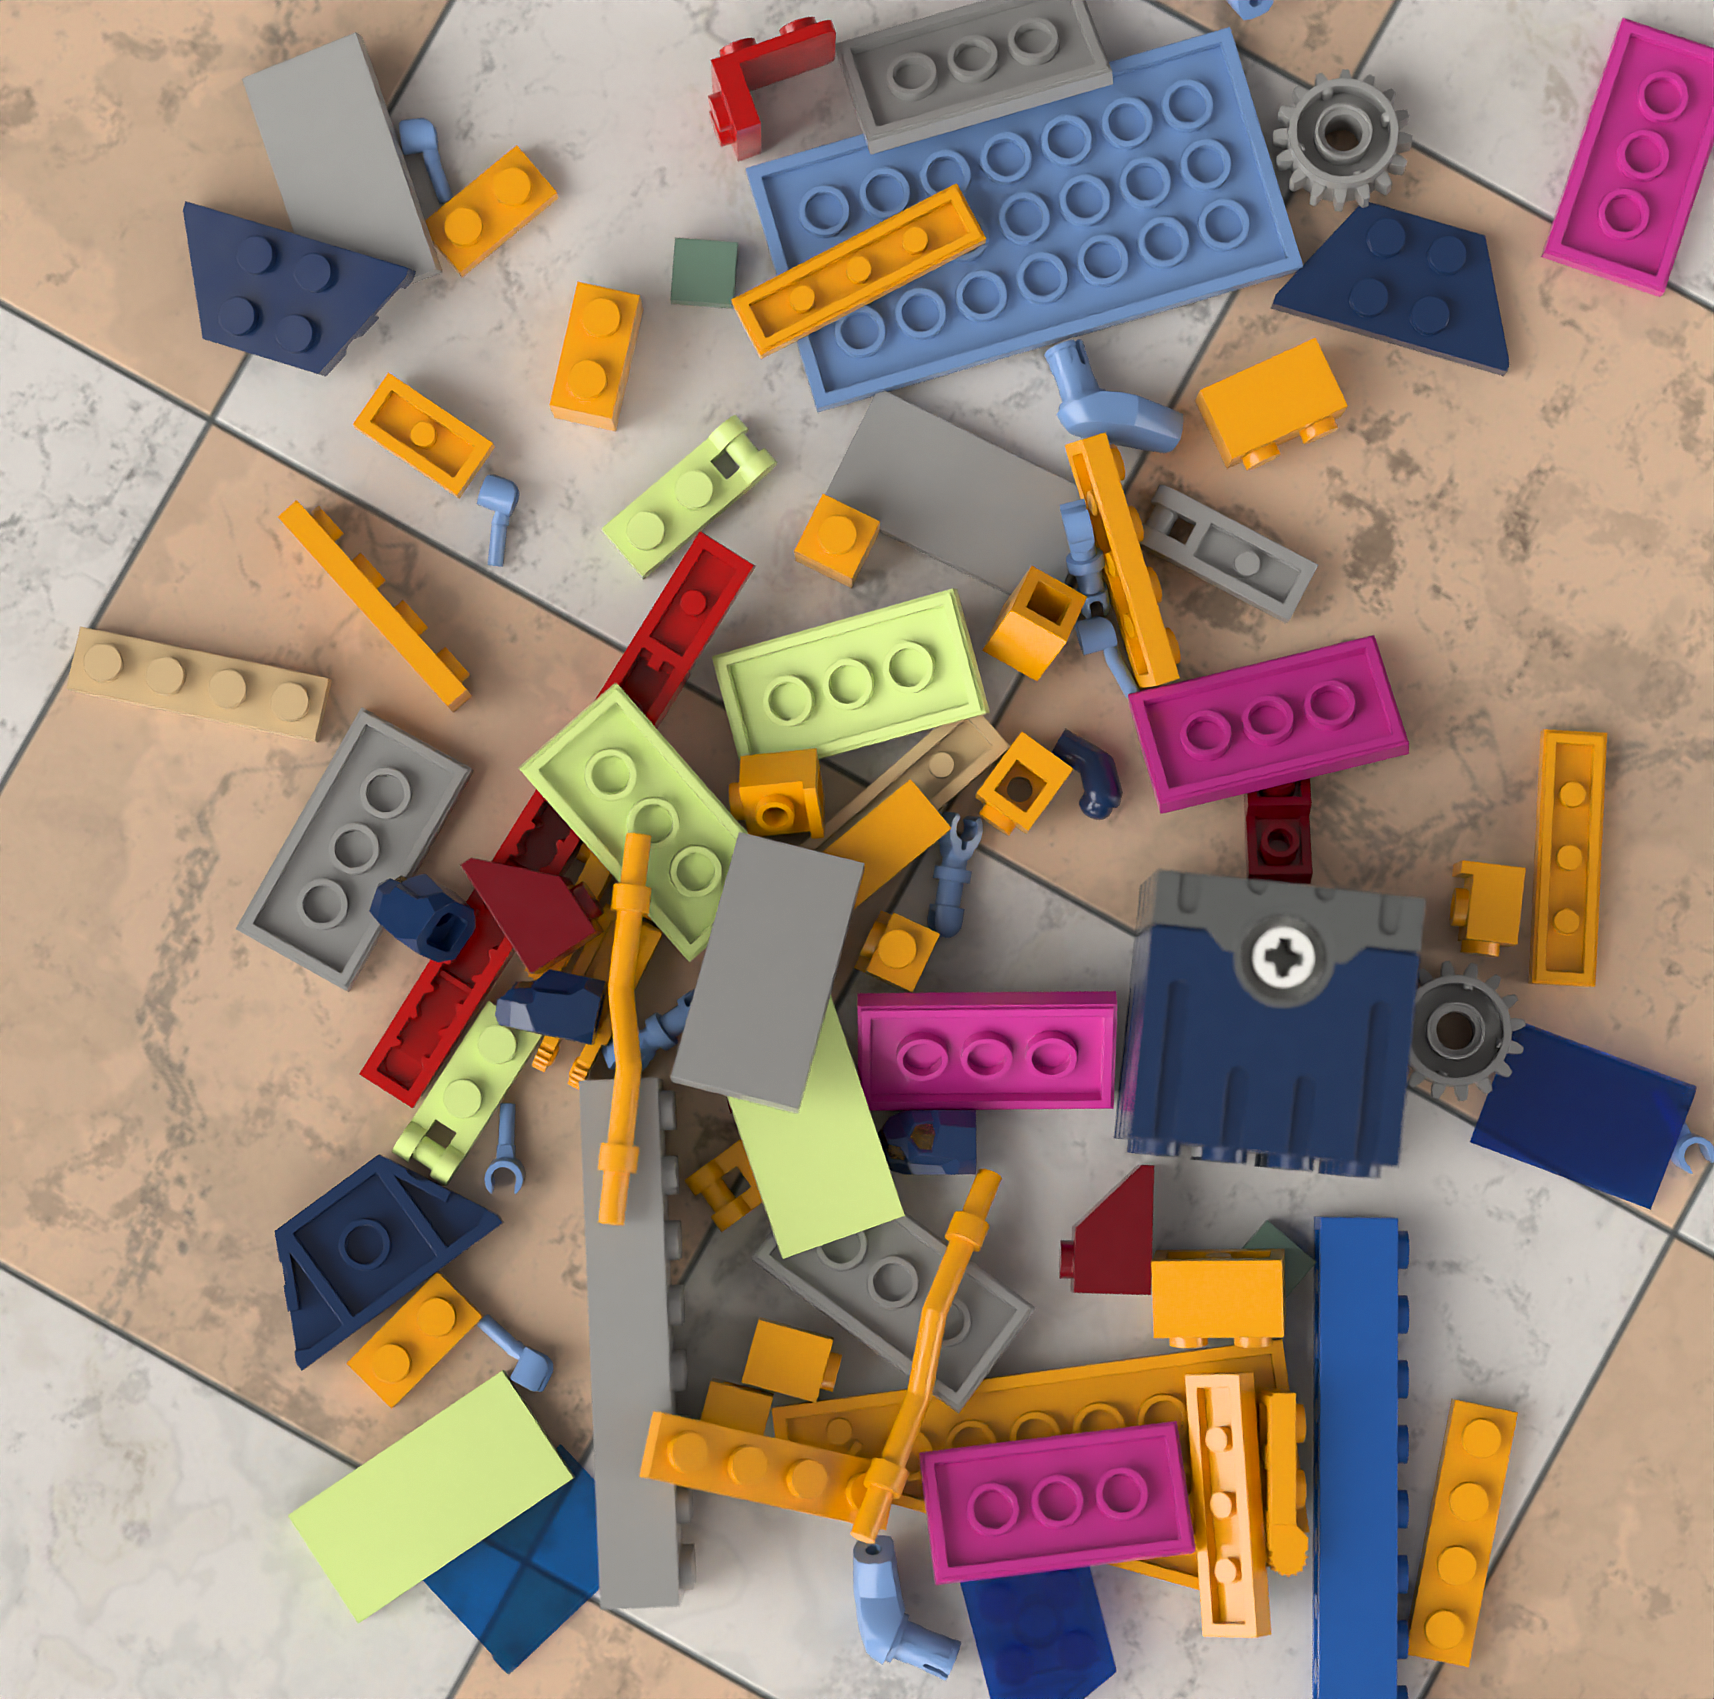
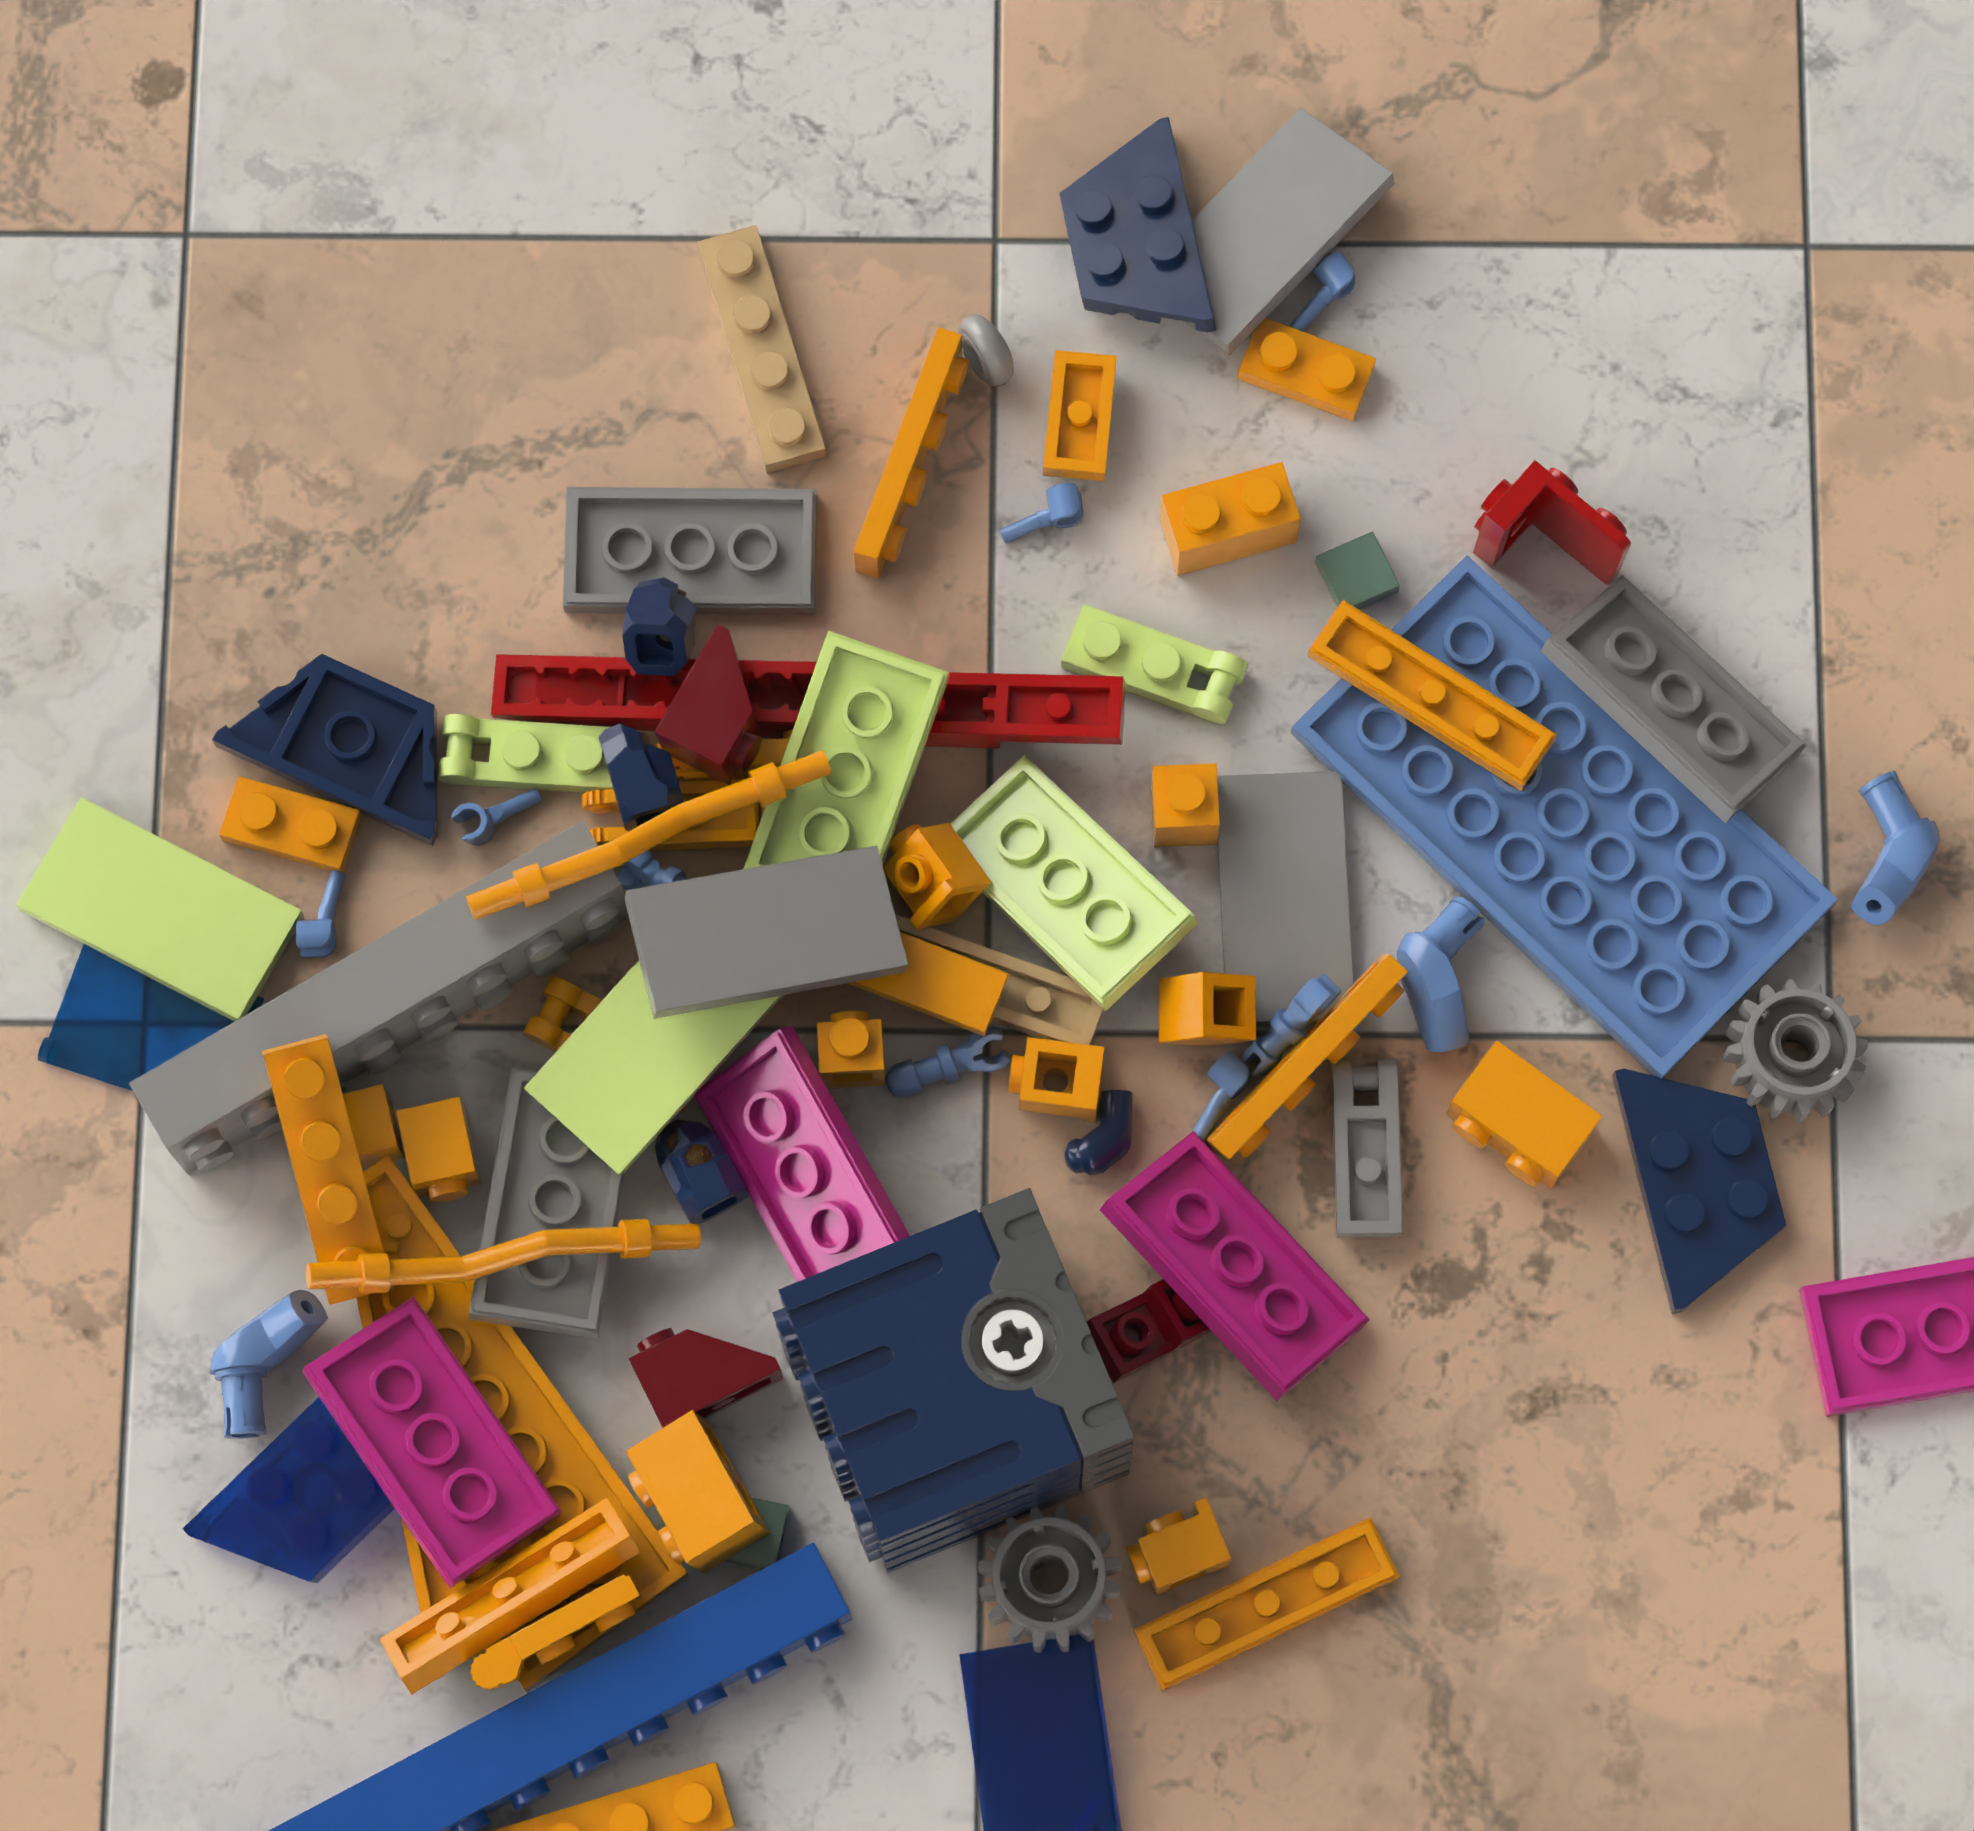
camera: 65 degrees right, 10 degrees down
none -> light grey piece [958,314,1014,387]

